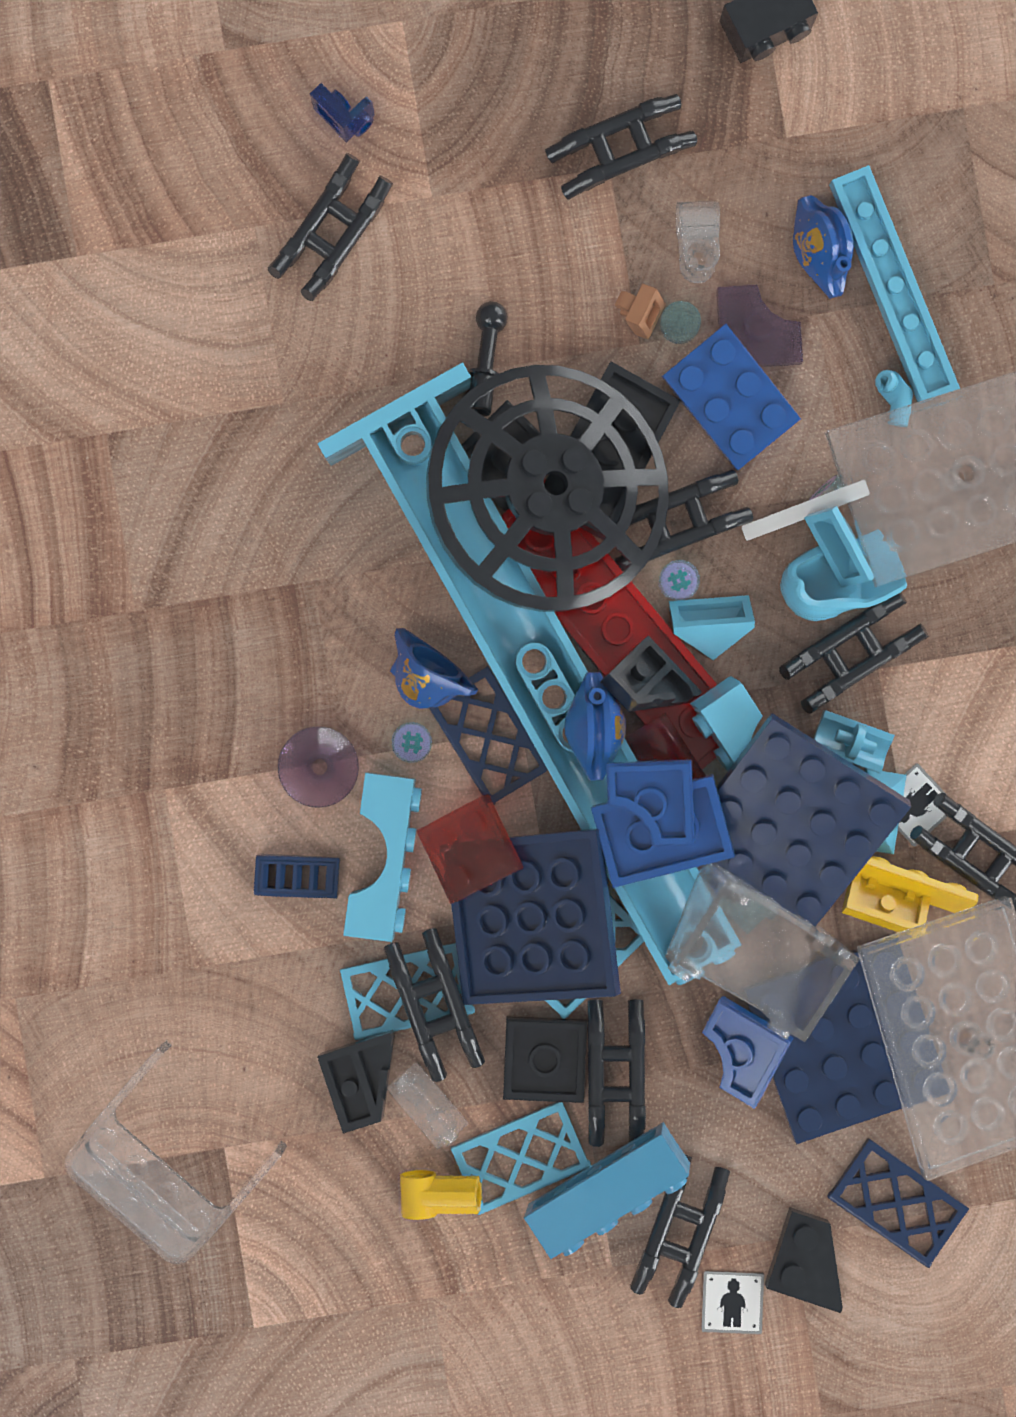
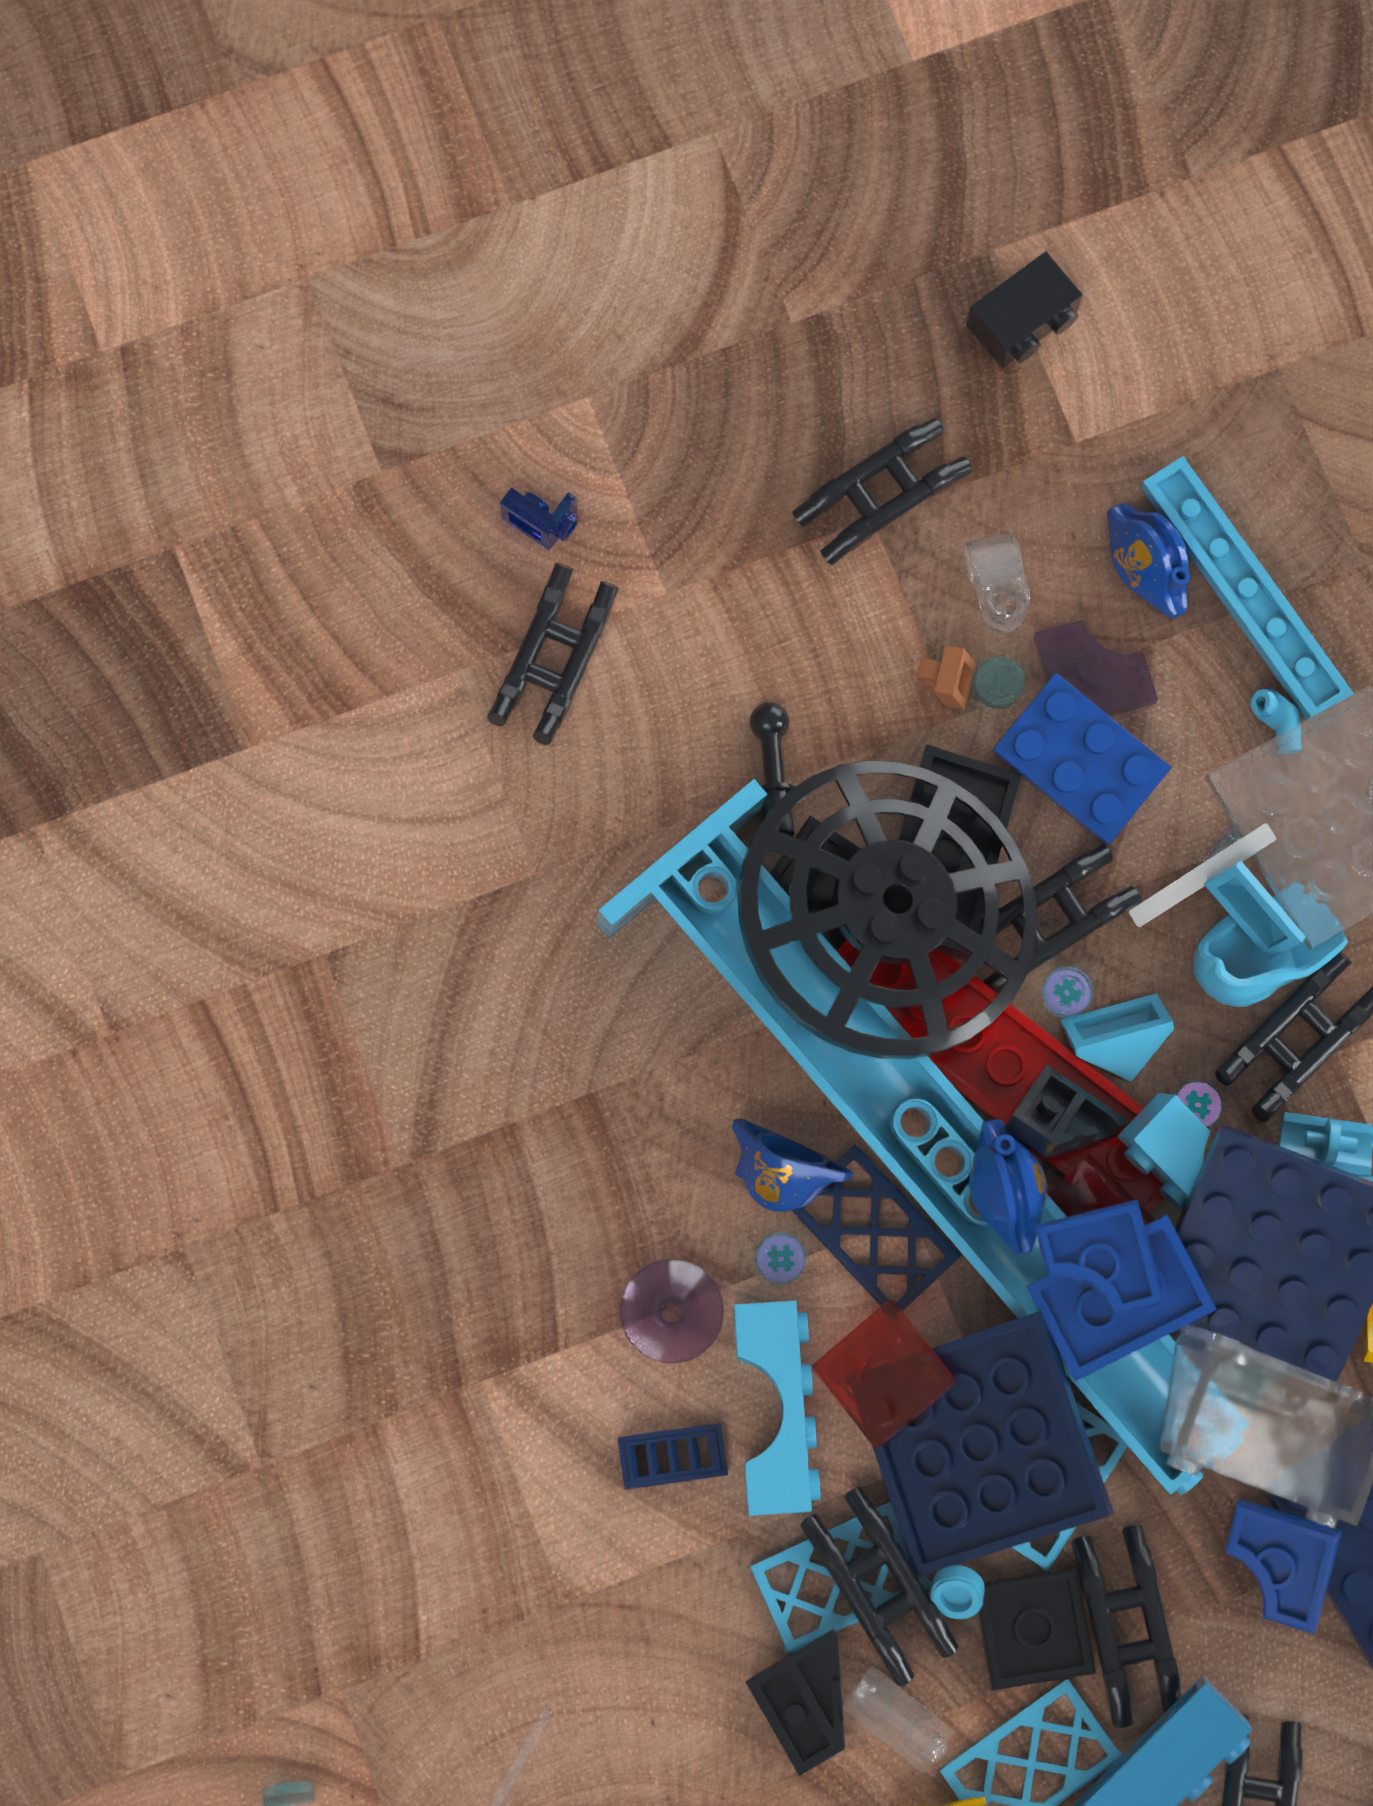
camera: 10 degrees left, 10 degrees down
none -> medium azure tile [930,1565,985,1619]
none -> tile [1173,1080,1224,1129]

